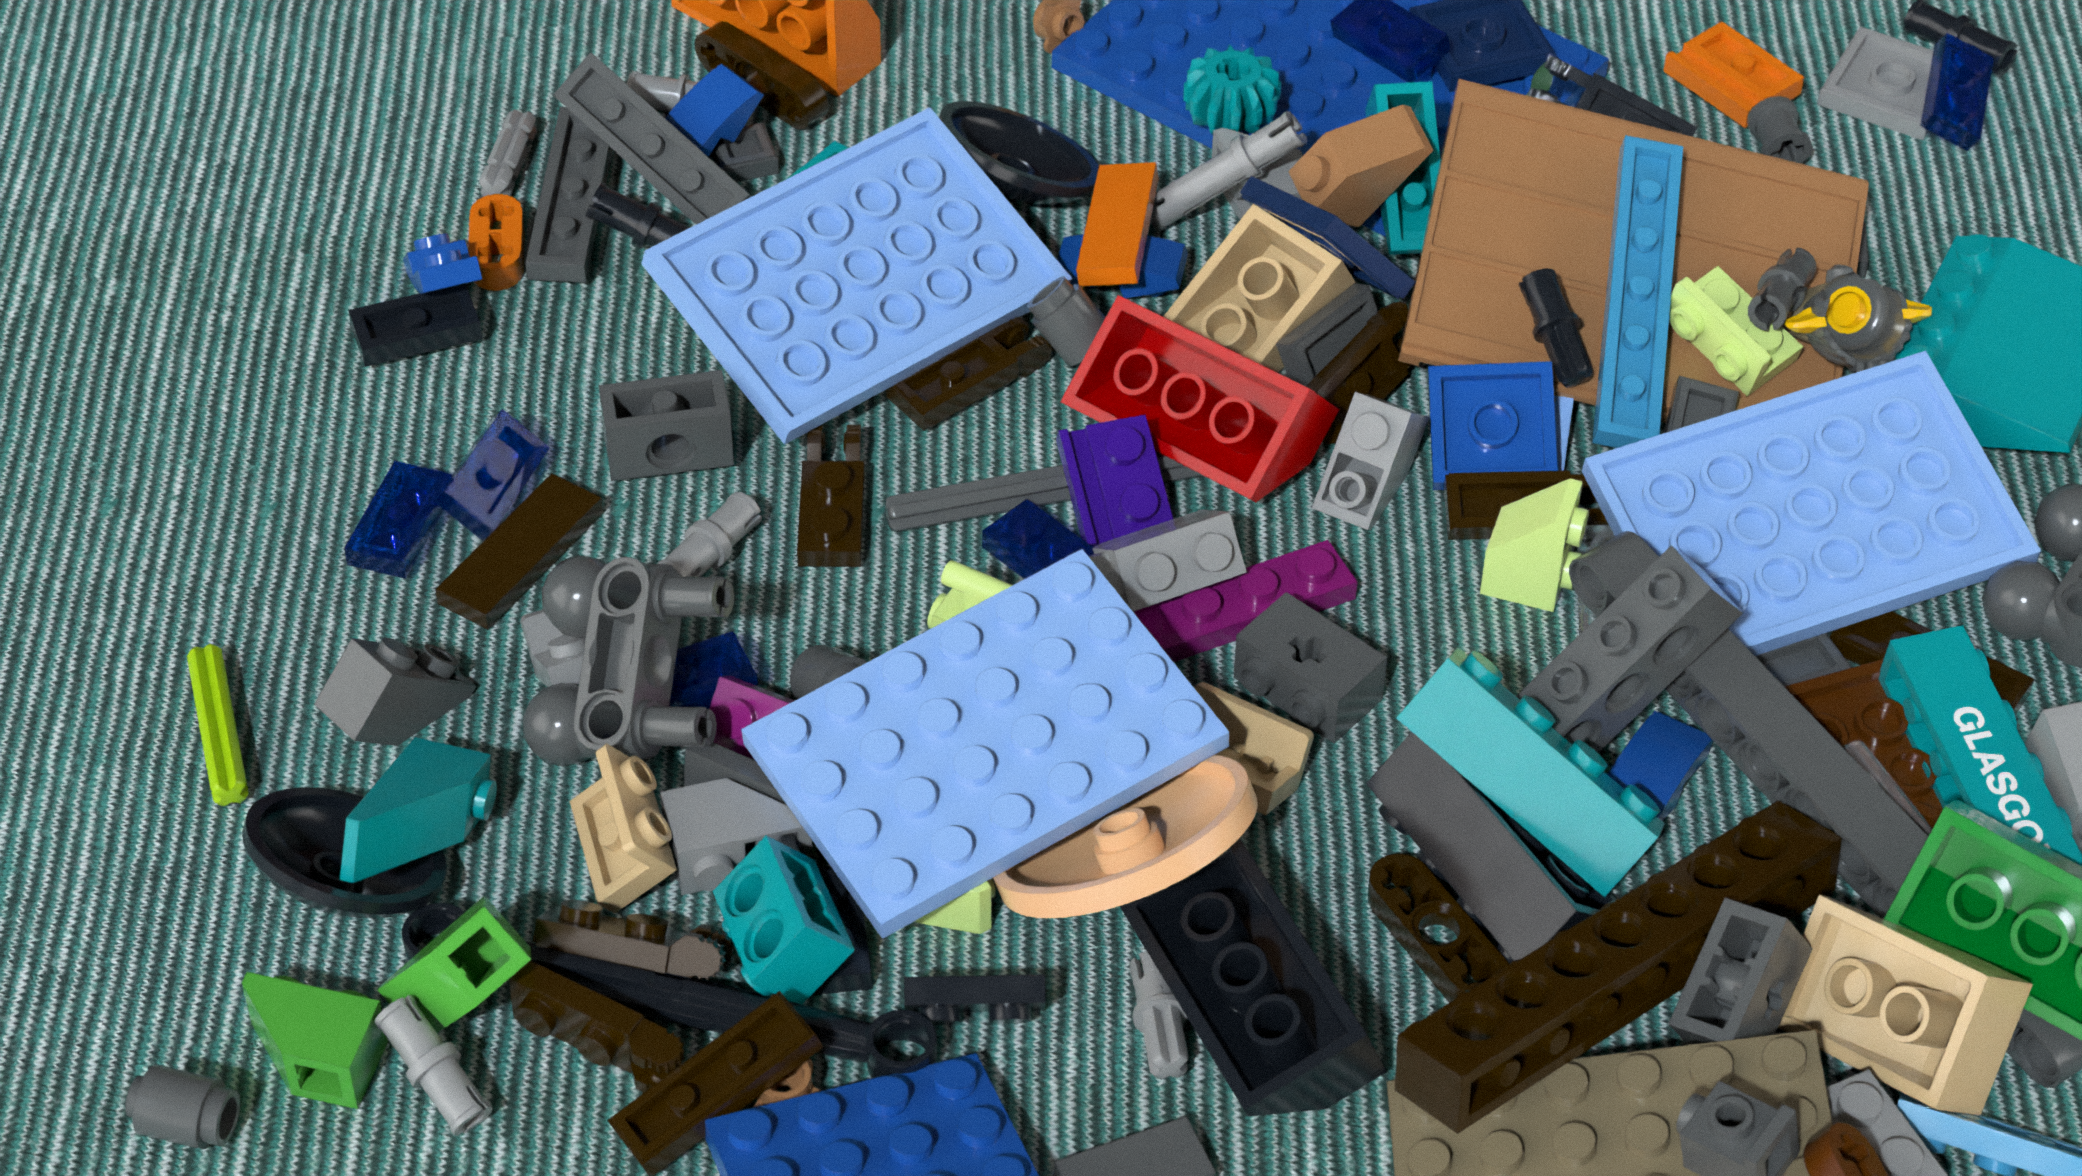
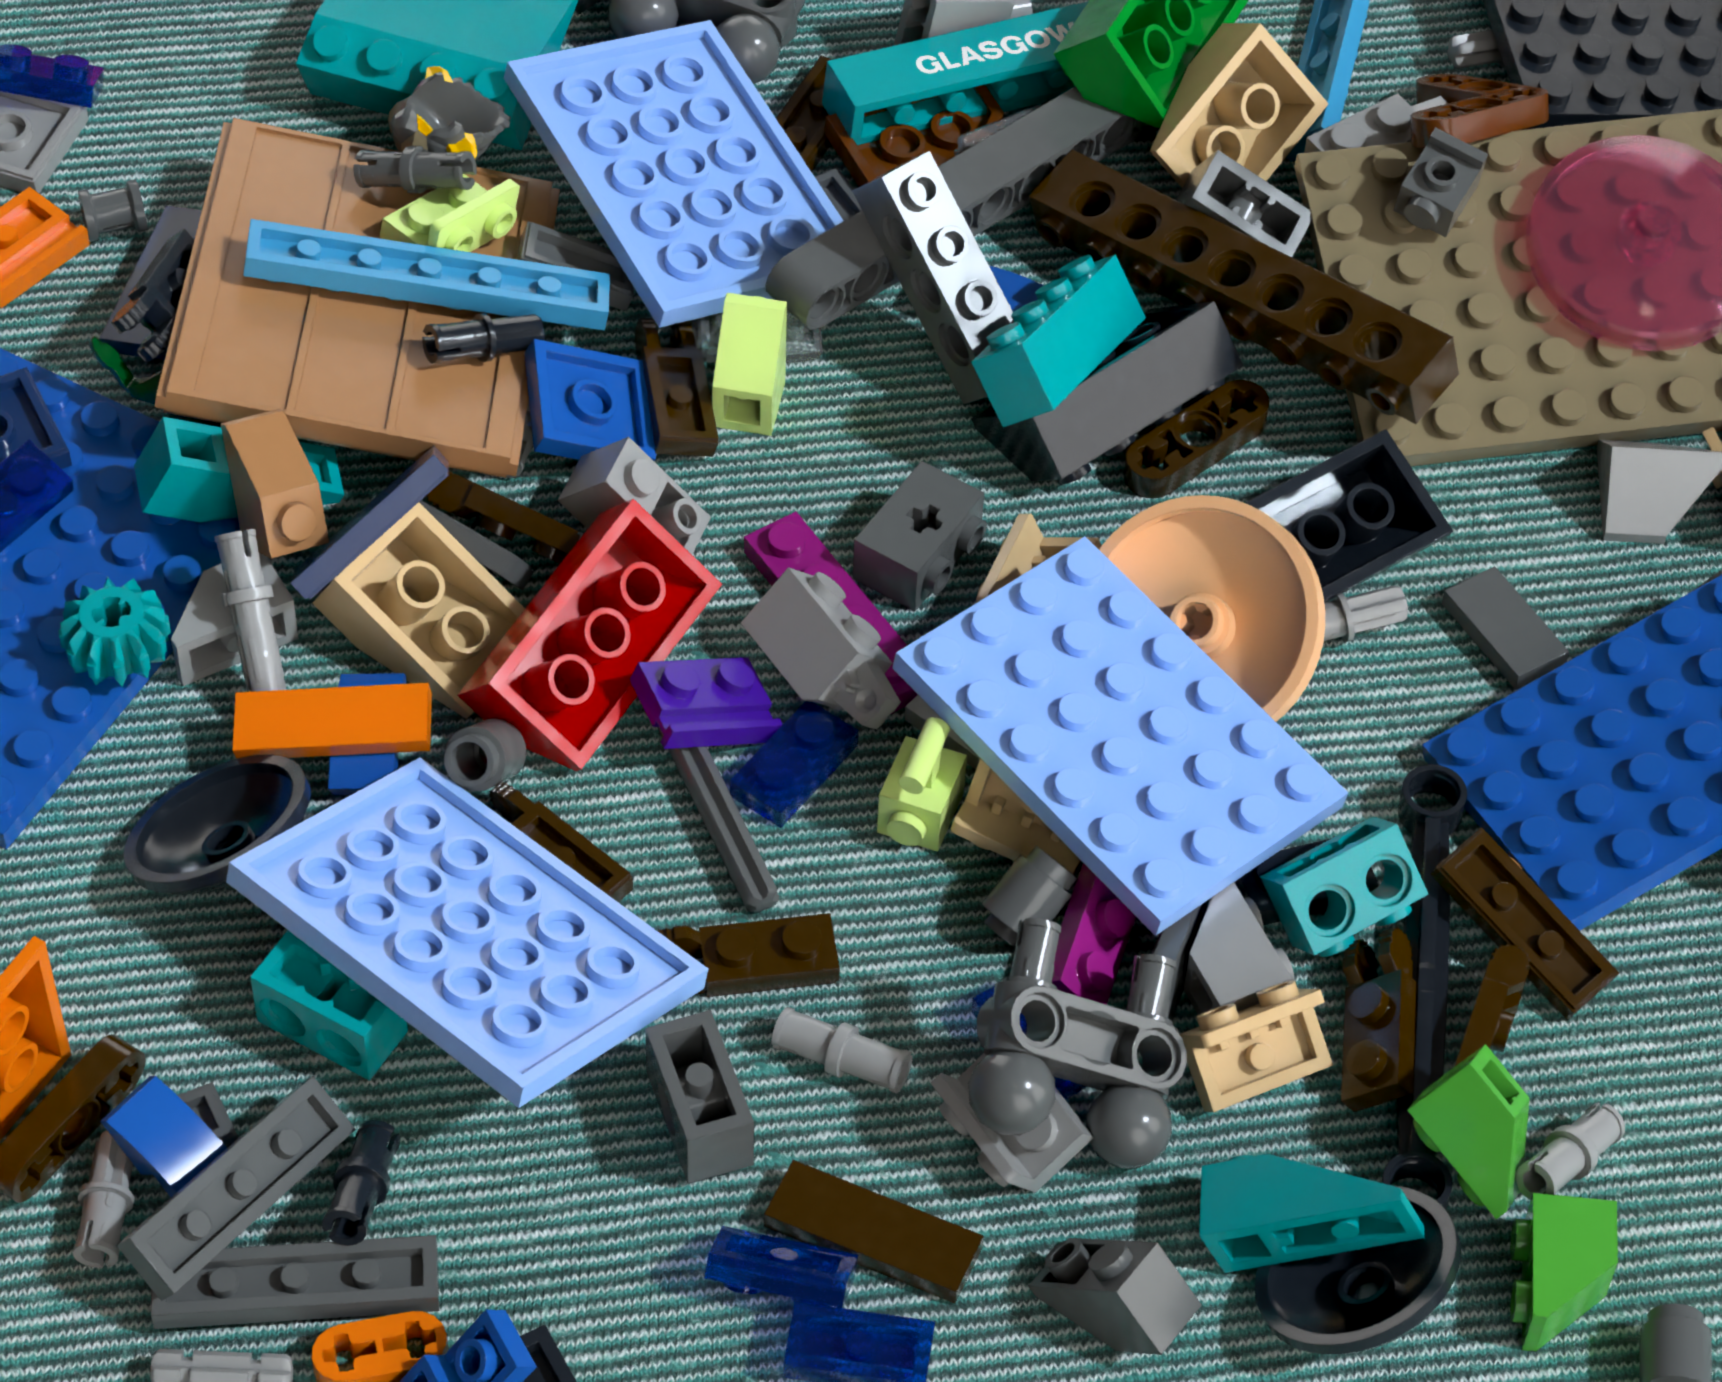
camera: 100 degrees left, 5 degrees up
black plate [904,975,1046,1025] -> none

